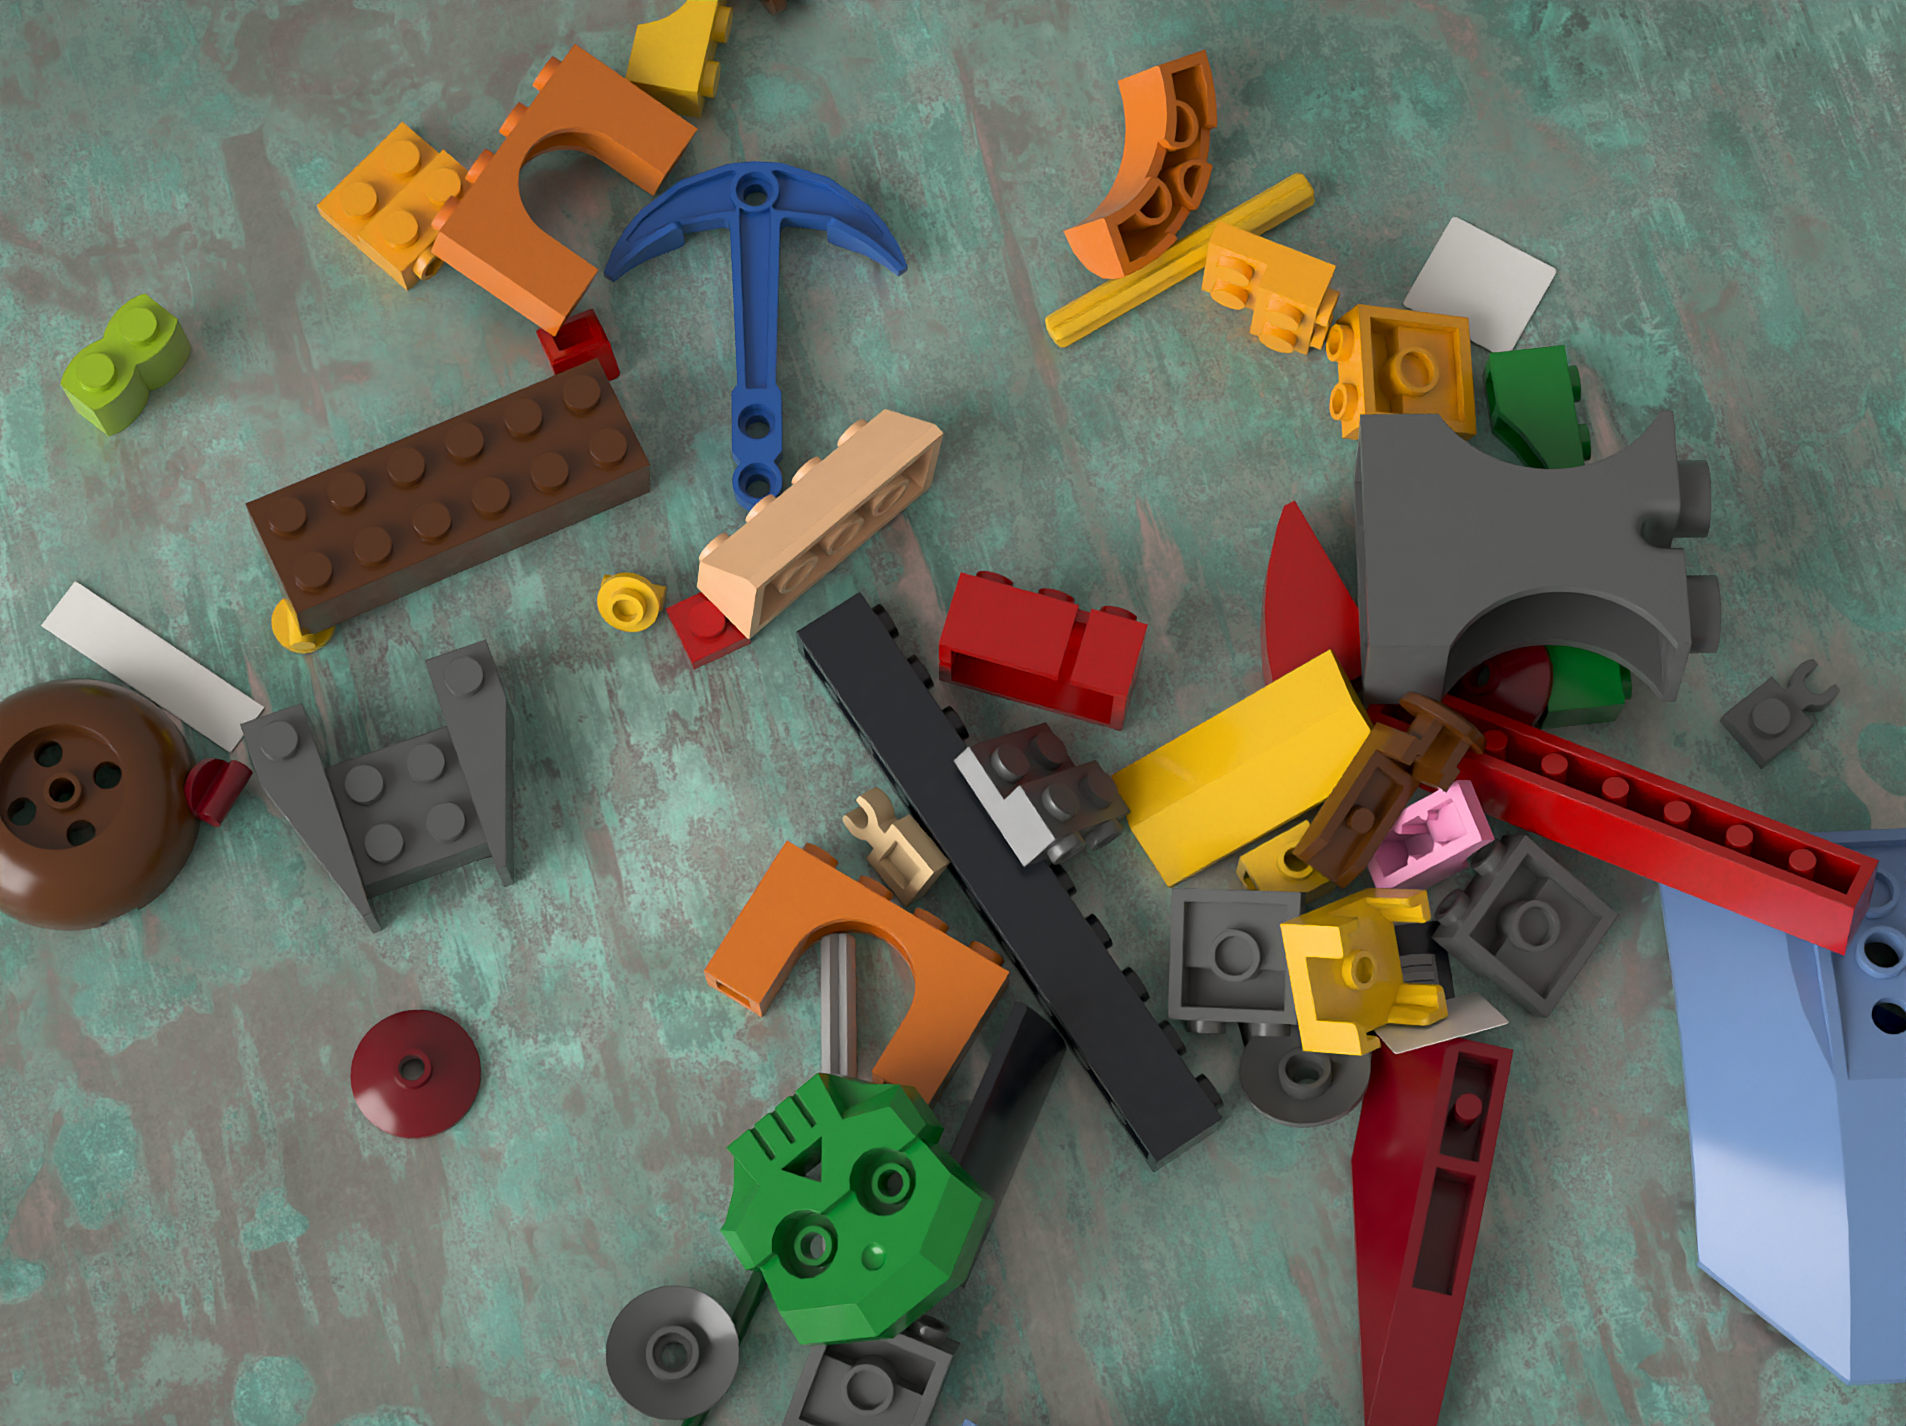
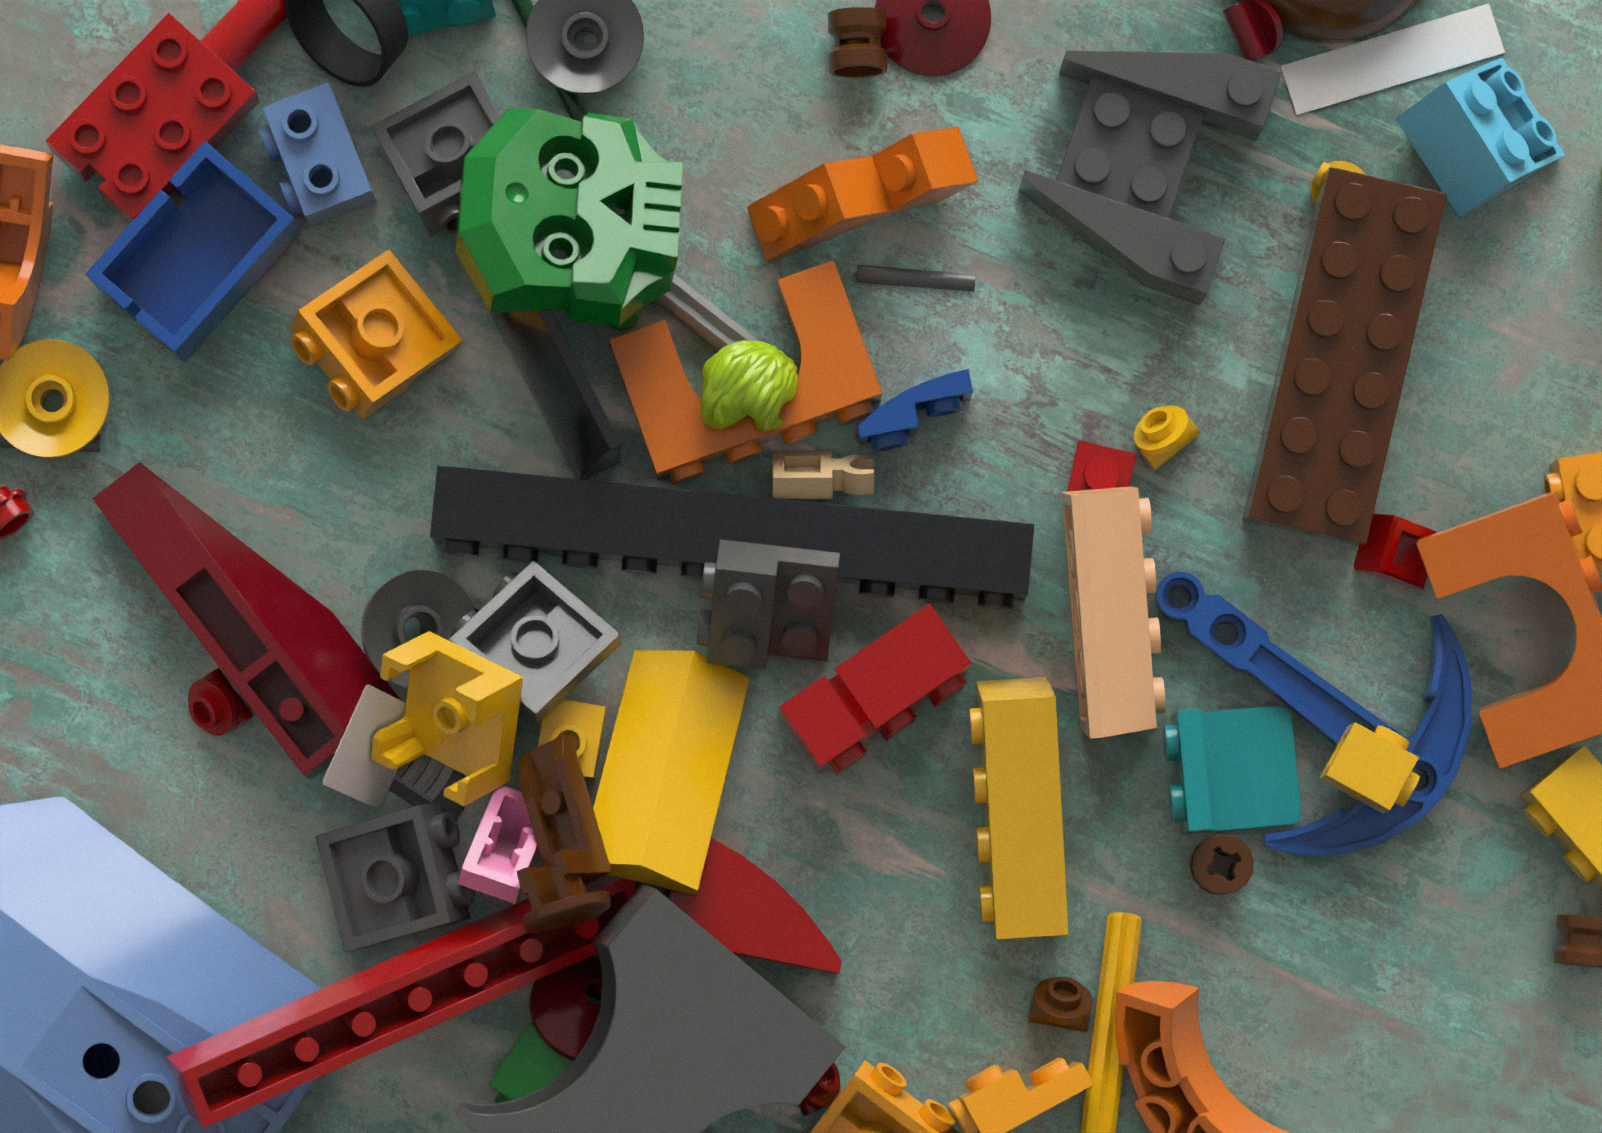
camera: 125 degrees right, 10 degrees up
none -> red plate [188,668,253,736]
none -> light orange plate [289,249,463,420]
none -> lime hair [700,340,799,431]
none -> orange arch [747,126,979,261]
none -> reddish brown wheel [828,7,887,78]
none -> dark grey piece [857,265,976,292]
none -> blue slope [857,369,973,452]
none -> yellow wedge [969,676,1069,939]
none -> reddish brown plate [1028,977,1093,1032]
none -> teal bracket [1163,705,1301,834]
none -> reddish brown wheel [1189,834,1254,895]
none -> yellow brick [1319,722,1420,813]
none -> medium azure slope [1396,57,1565,218]

